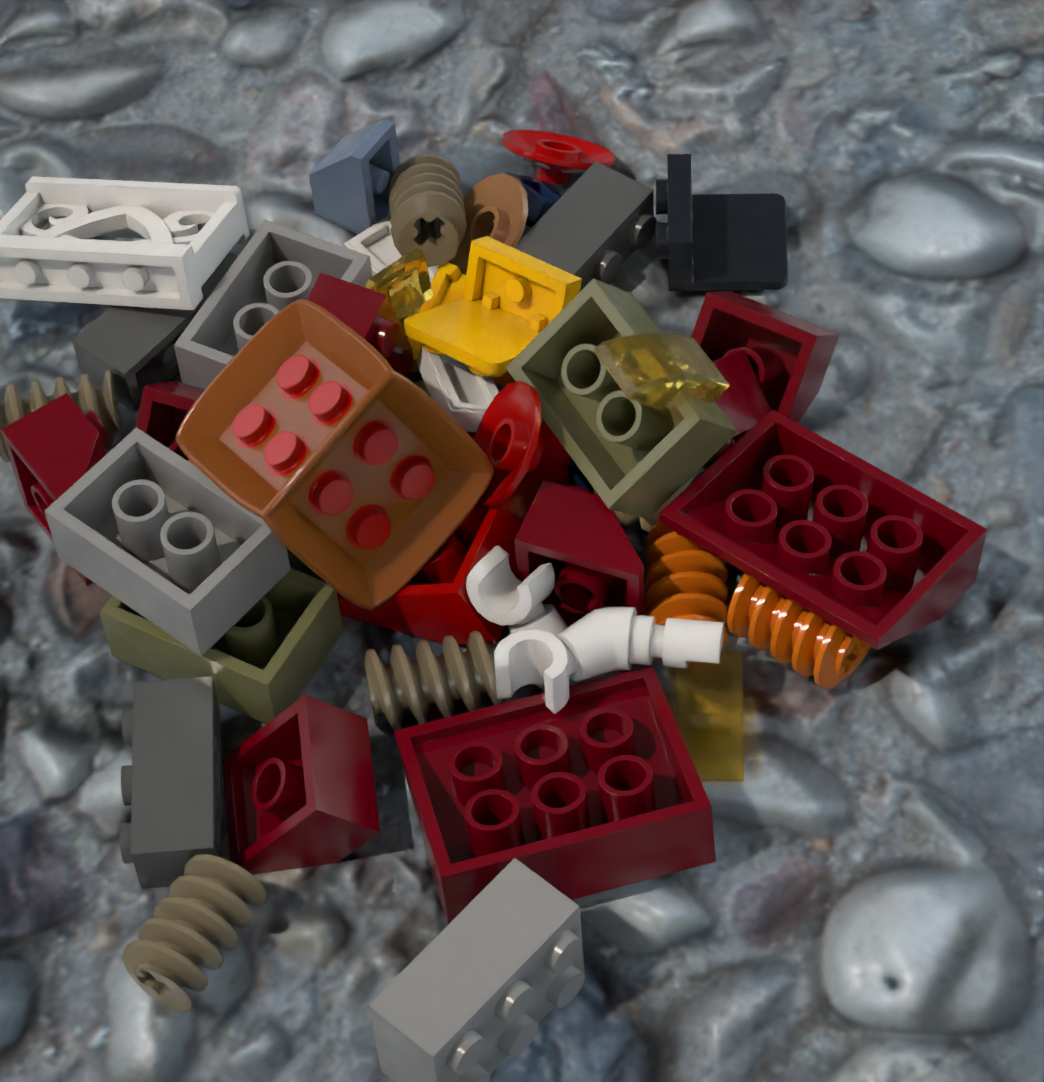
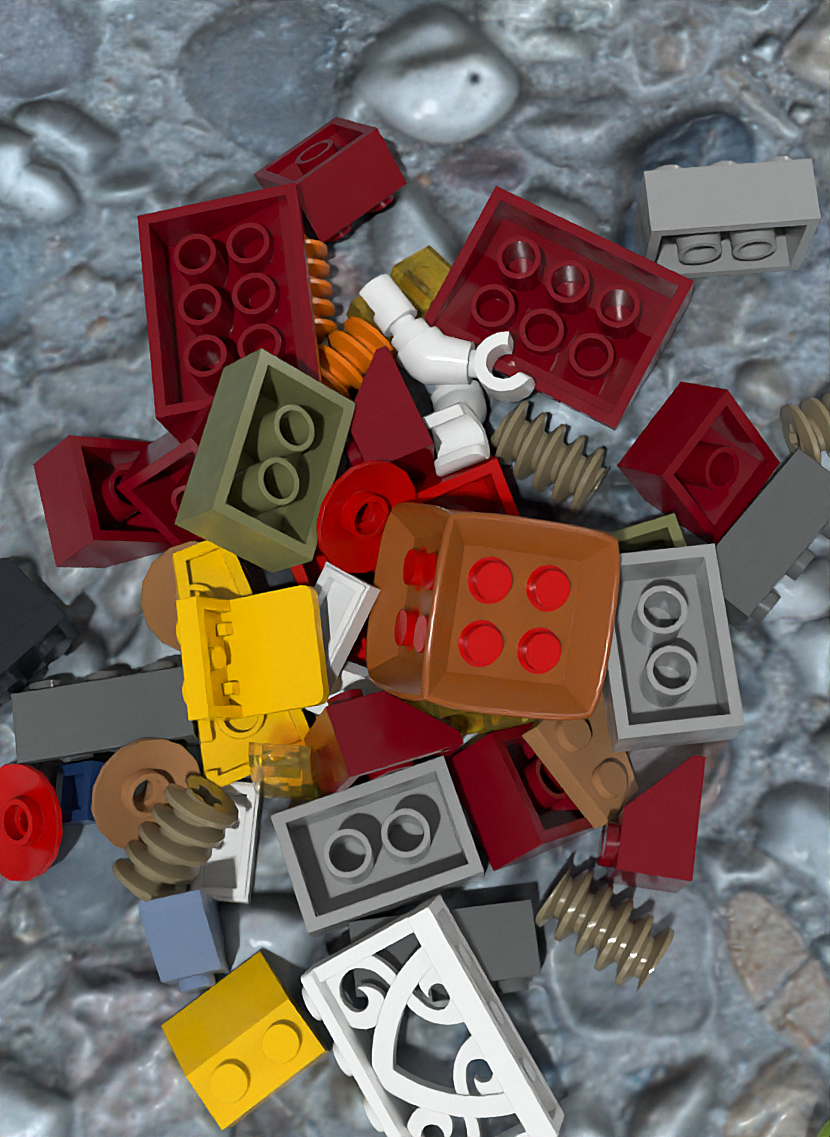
camera: 135 degrees left, 20 degrees up
clear yellow slope [593,333,730,410] -> none
none -> yellow slope [161,951,330,1130]
none -> dark red slope [253,117,407,243]

